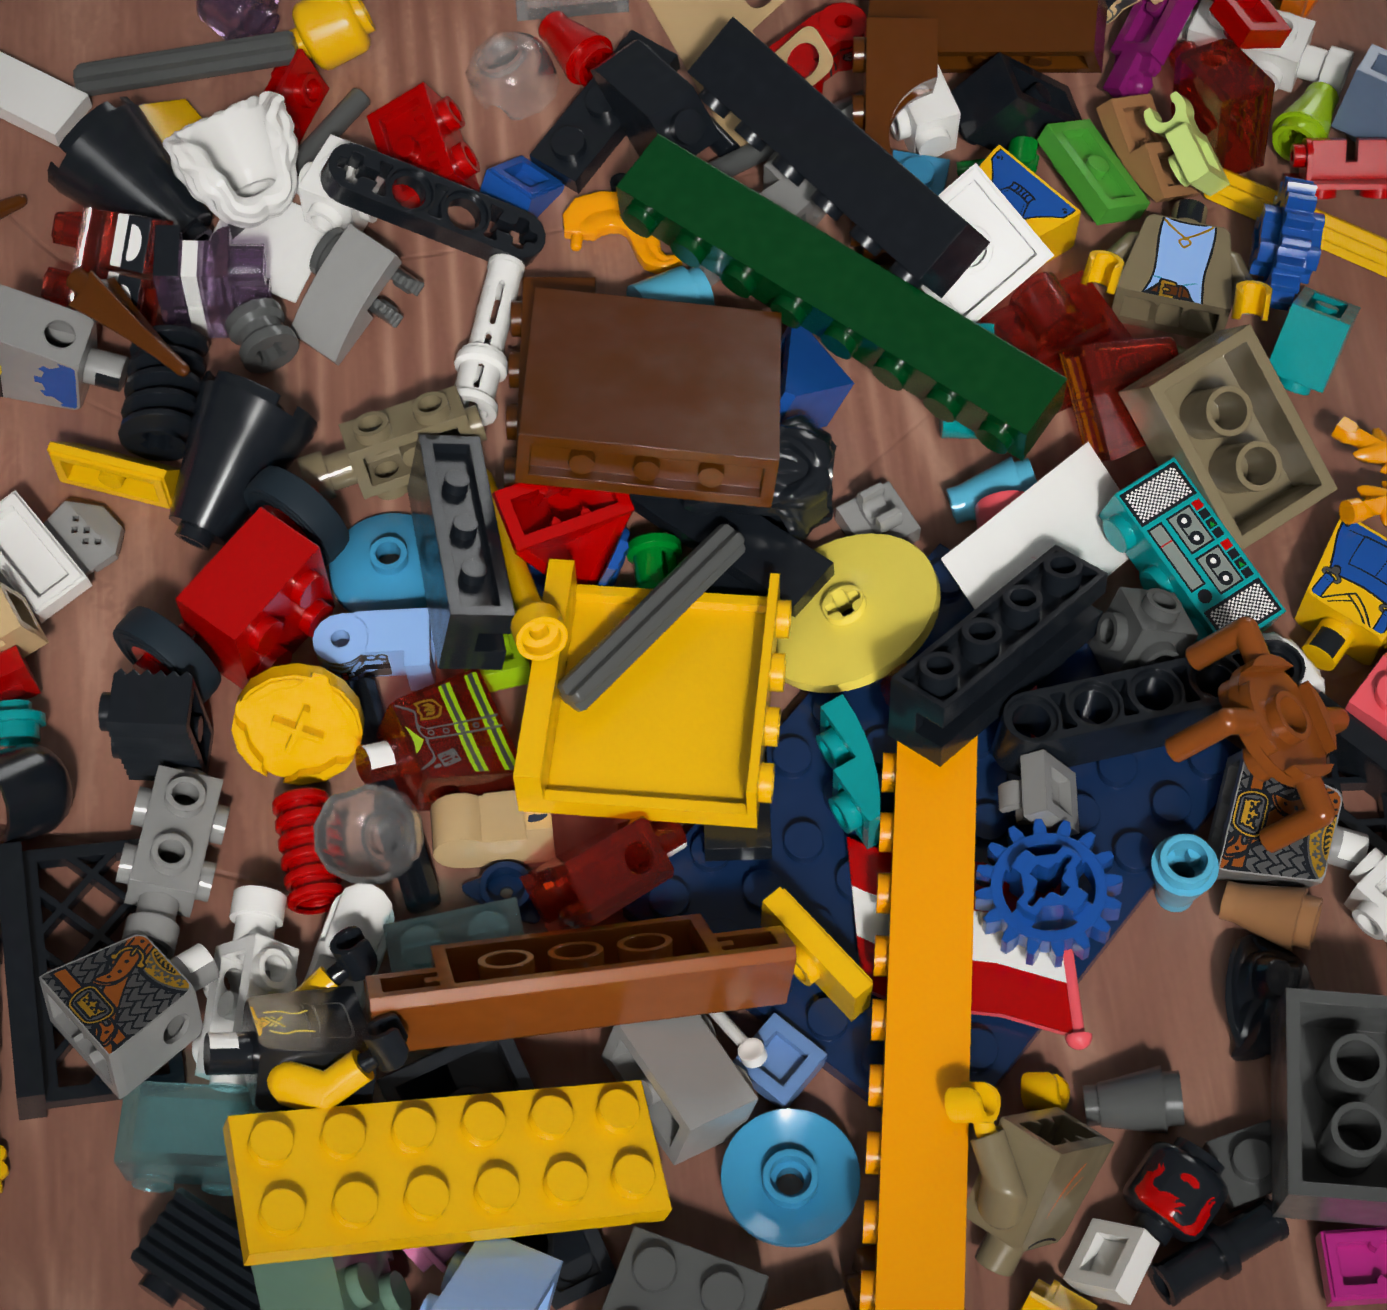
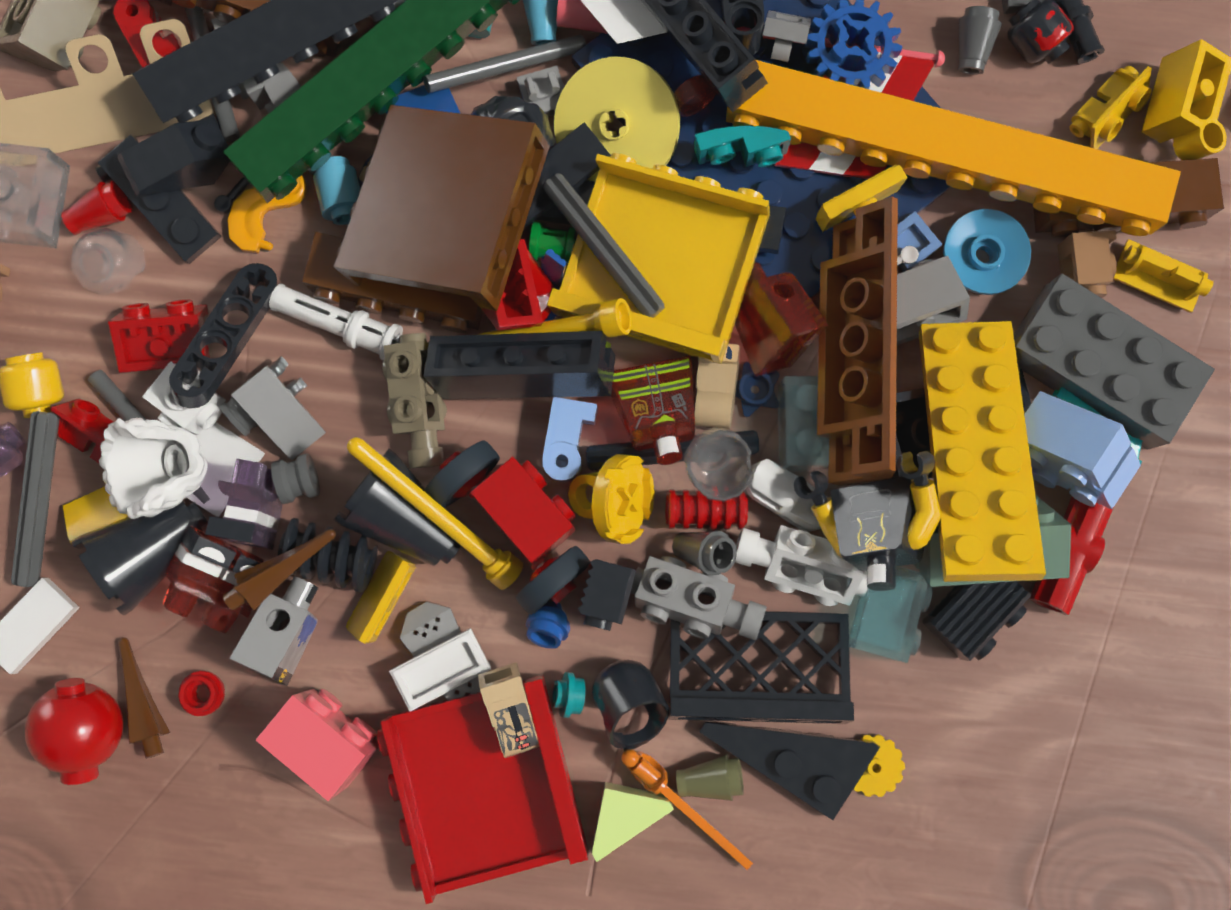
camera: 80 degrees left, 20 degrees up
torso [39,934,219,1100] -> none
dark azure dish [329,513,427,613] -> none
blue slope [480,155,565,232] -> none
dark tan torso [945,1072,1115,1277] -> none
white plate [1063,1218,1160,1305] -> none
none -> yellow piece [347,437,523,590]
none -> dark grey bar [423,34,586,93]
none -> blue plate [526,601,571,649]
none -> dark grey cone [672,531,737,576]

